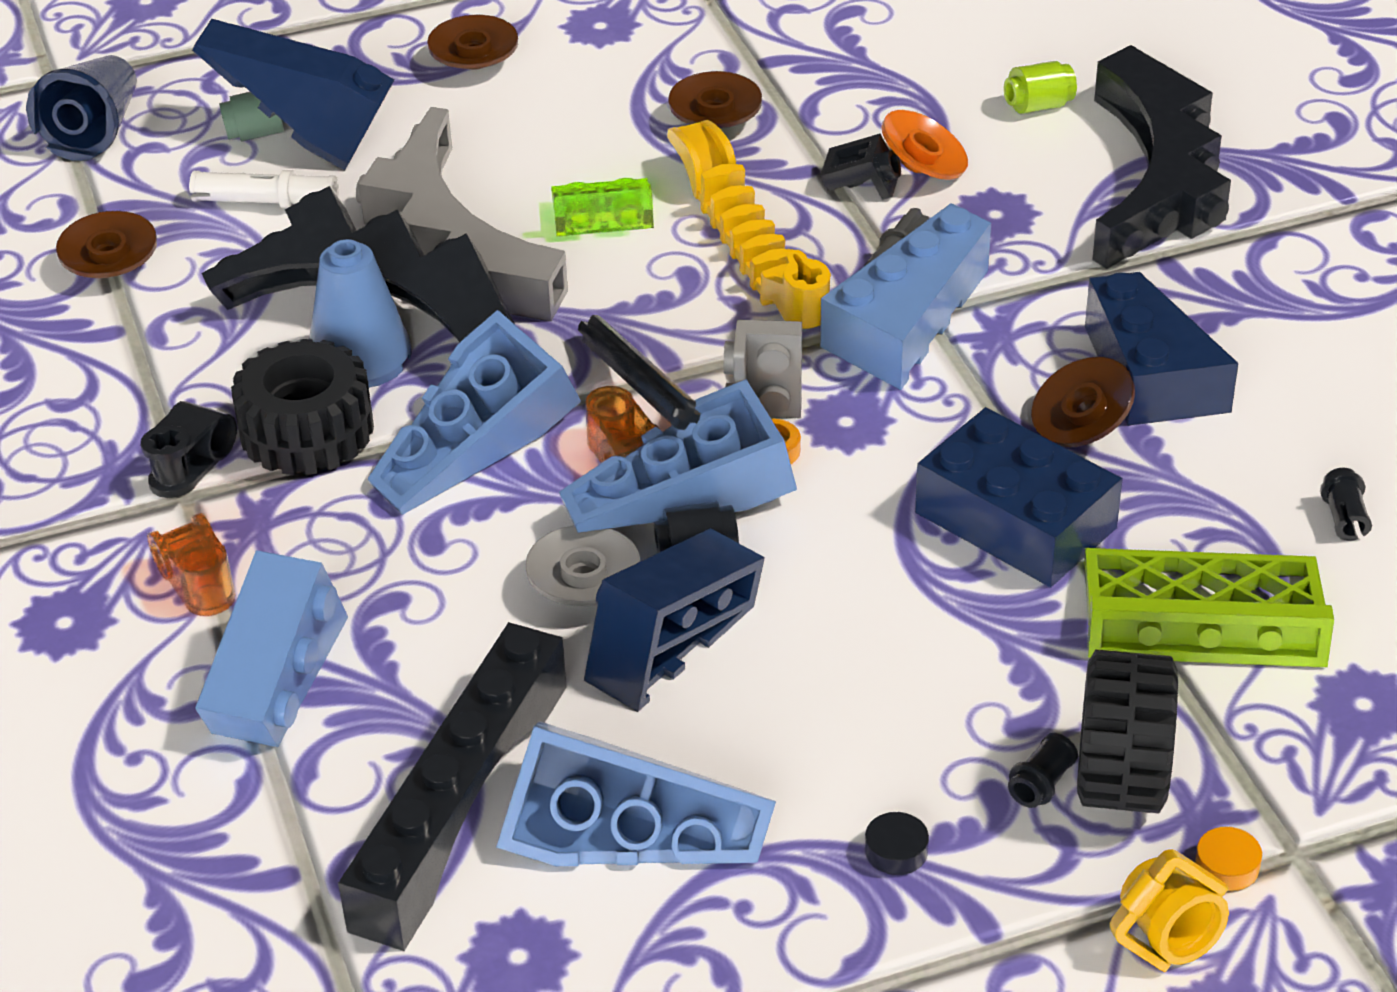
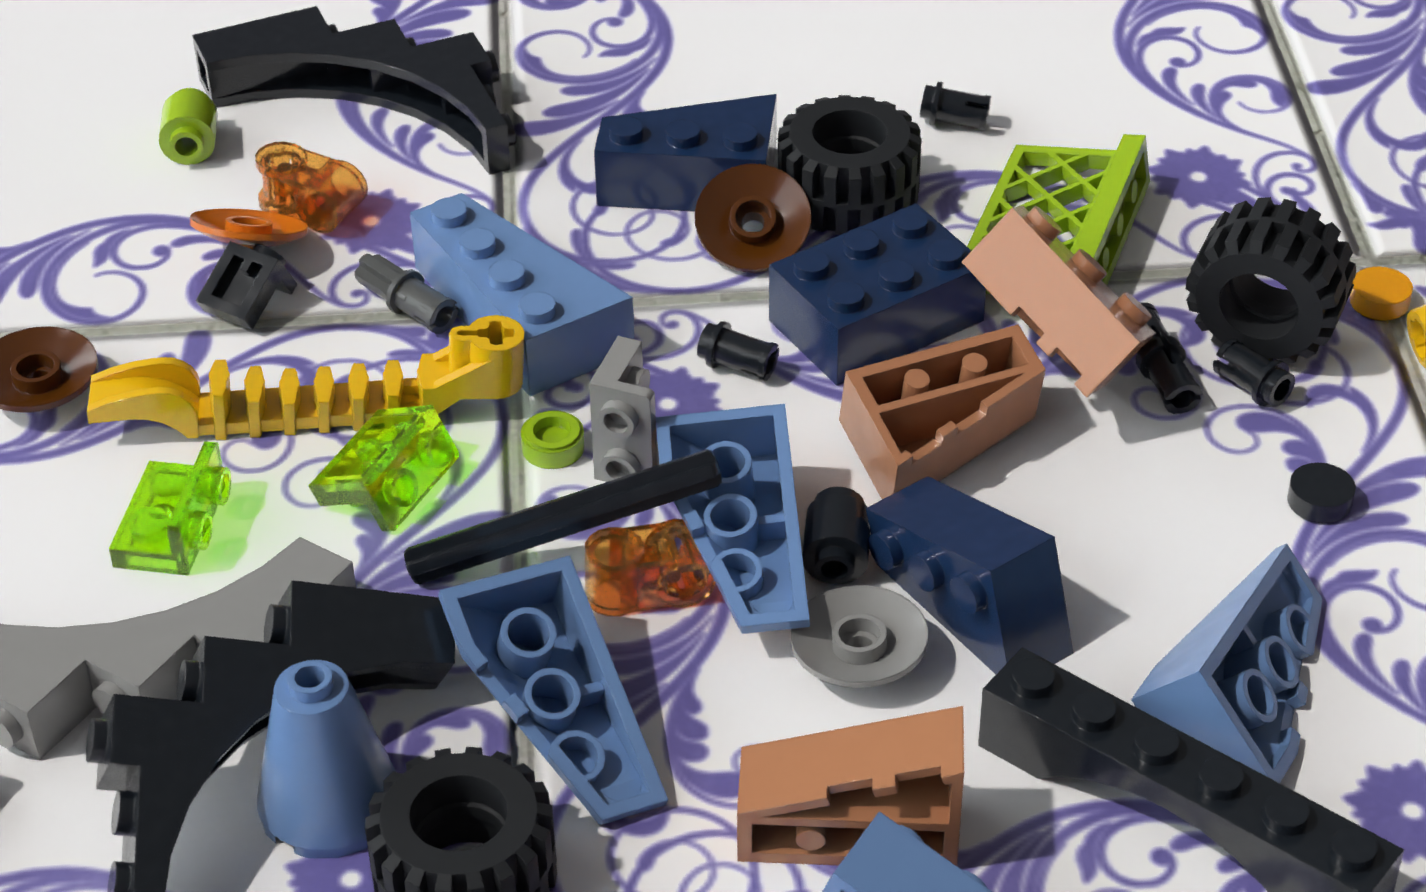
camera: 75 degrees left, 0 degrees up
none -> clear orange piece [255,141,368,234]
none -> clear neon green bracket [308,405,459,531]
none -> black pin [697,321,779,382]
none -> nougat wedge [737,706,964,866]
none -> black tyre [778,95,922,235]
none -> nougat wedge [839,324,1046,499]
none -> nougat wedge [962,206,1156,398]
none -> black pin [1136,303,1203,414]

